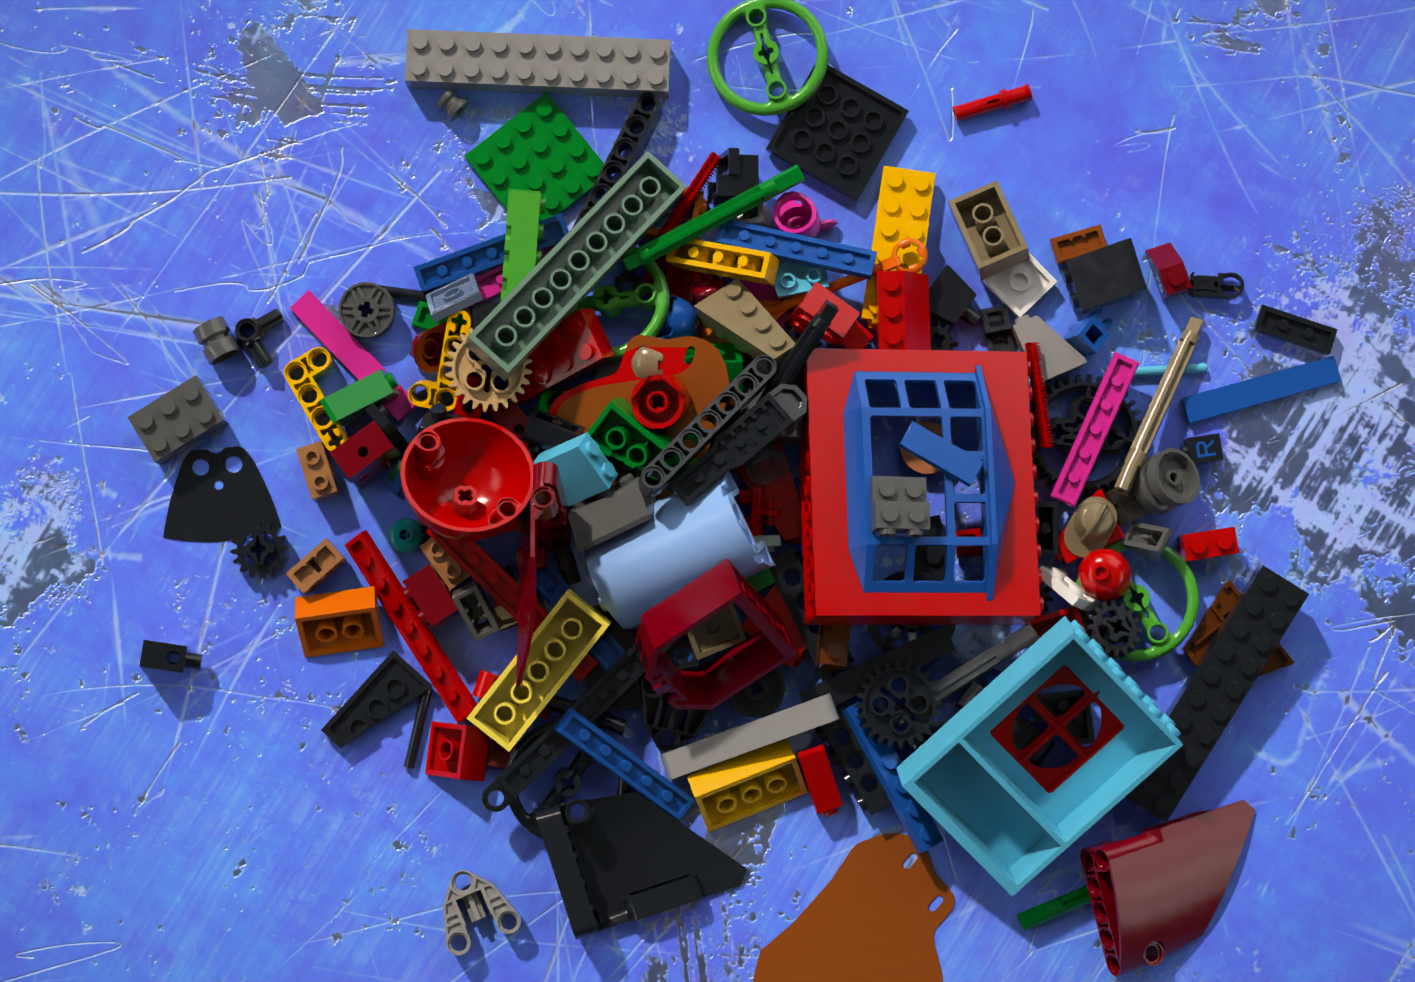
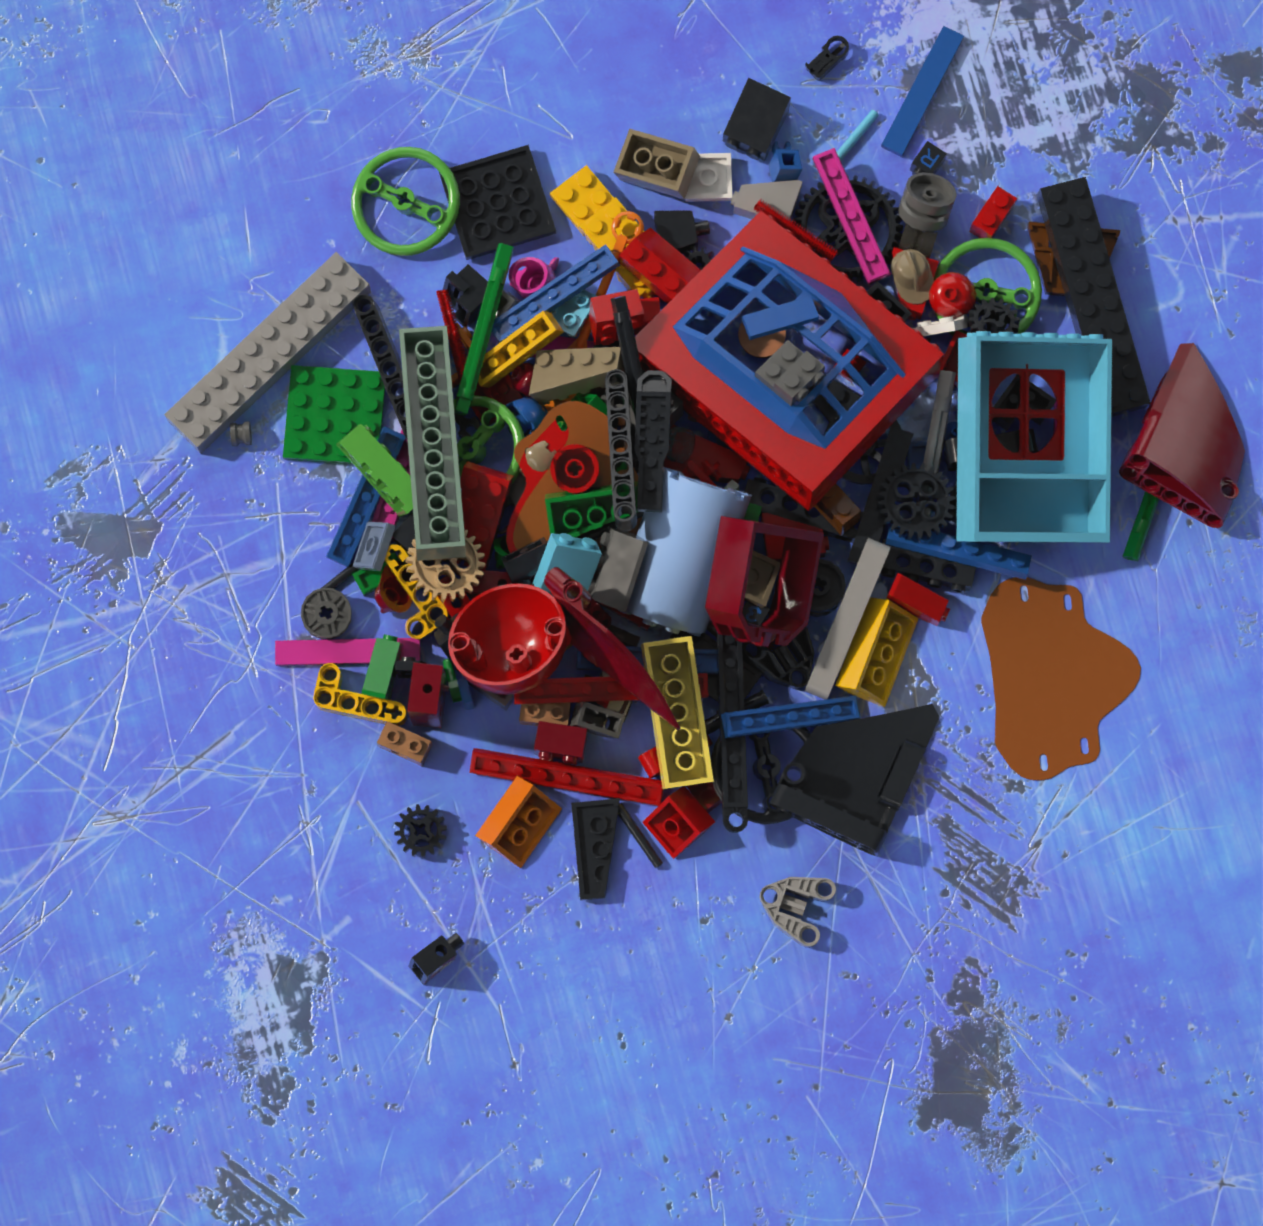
camera: 45 degrees left, 5 degrees down
dark grey brick [127,375,229,465] -> none
black piece [163,446,281,542] -> none
dark grey wheel [193,316,240,365] -> none
black axle [235,309,284,369] -> none
medium nougat brick [286,538,347,595] -> none
teal head [389,518,425,554] -> none
red pin [952,84,1033,122] -> none
black slope [980,305,1016,352] -> none
dark orange plate [1049,224,1107,265] -> none
dark tan piece [1114,317,1204,496] -> none
dark grey slope [1121,521,1173,564] -> none
dark red slope [1145,242,1192,300] -> none
black plate [1252,304,1338,356] -> none

